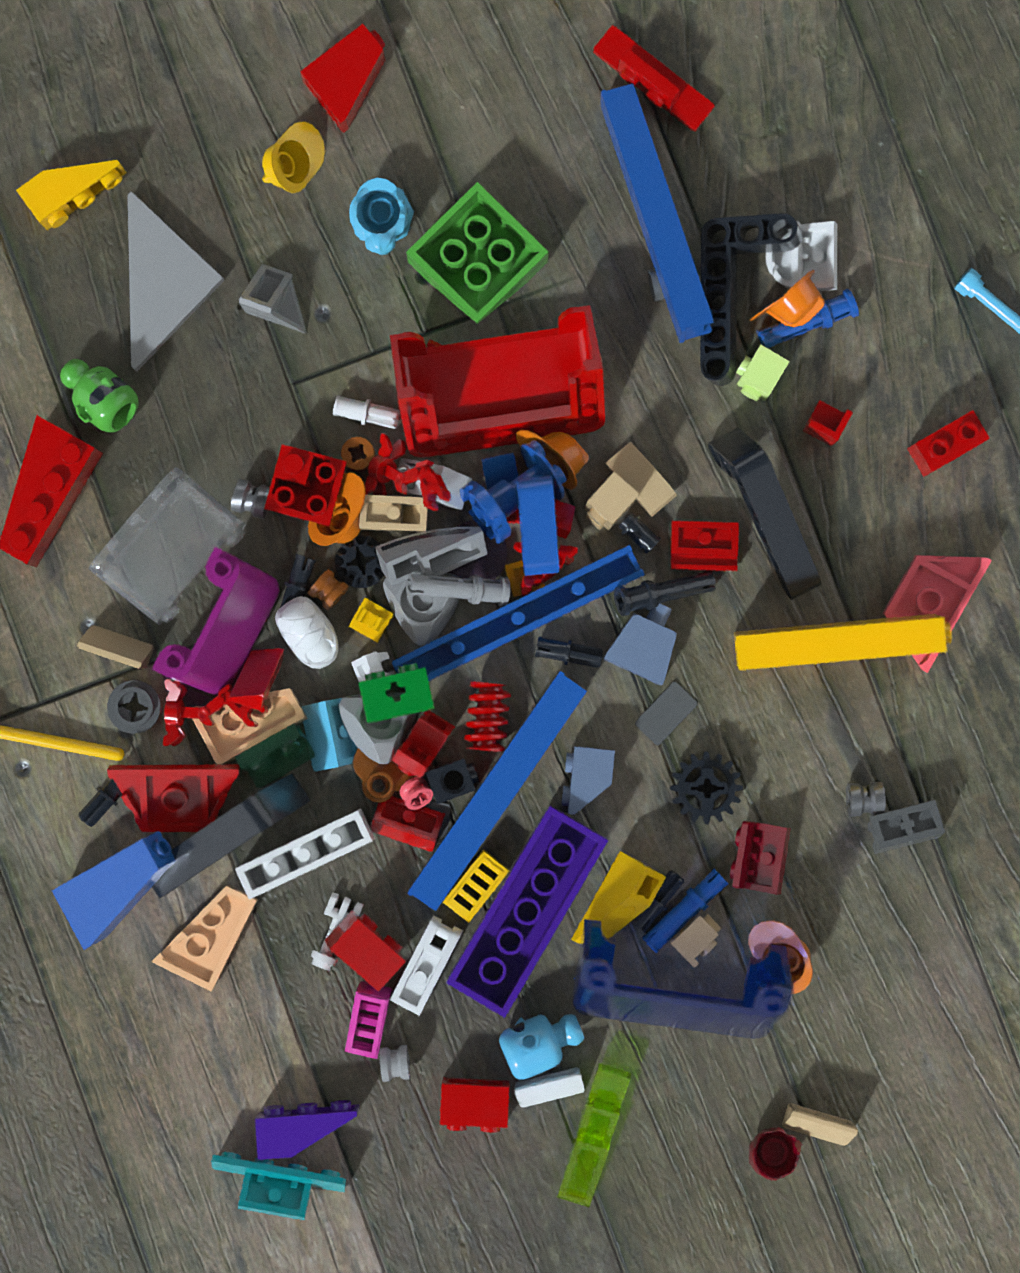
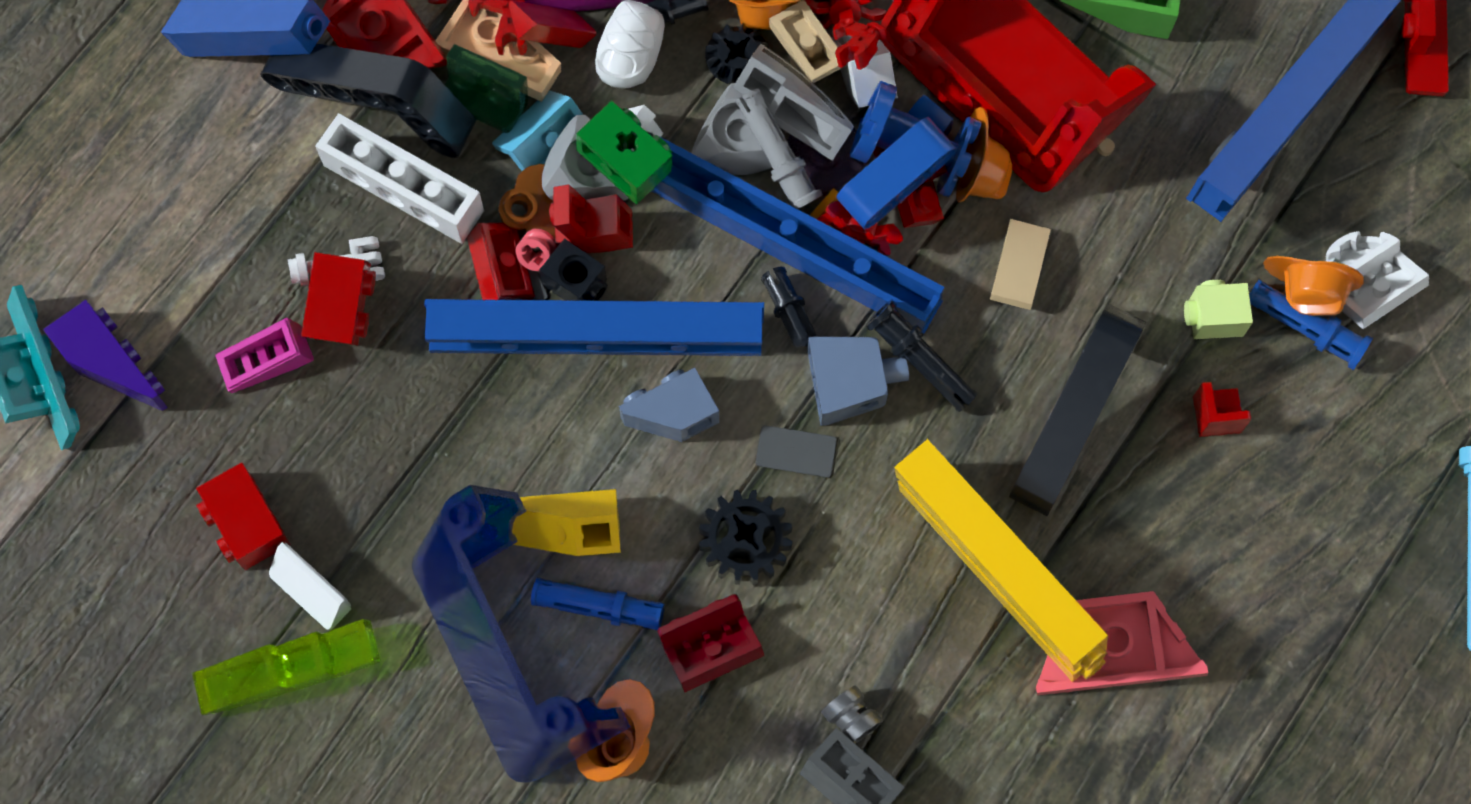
camera: 55 degrees right, 15 degrees down
light nougat wing [151,885,258,992] -> none
dark orange wheel [308,569,350,611] -> none
yellow tile [349,598,394,643] -> none
light grey wheel [380,1045,410,1082] -> none
white plate [390,915,463,1015] -> none
yellow slope [443,849,510,923] -> none
dark purple brick [446,805,608,1018] -> none
red piece [464,681,511,752] -> none
medium azure piece [499,1014,584,1080] -> none
tan brick [584,471,640,531] -> none
black pin [618,512,661,554] -> none
black axle [631,870,684,933] -> none
tan brick [669,913,722,968] -> none
red plate [670,521,739,572] -> none
black beam [700,213,803,386] -> none
red brick [907,410,990,477] -> none

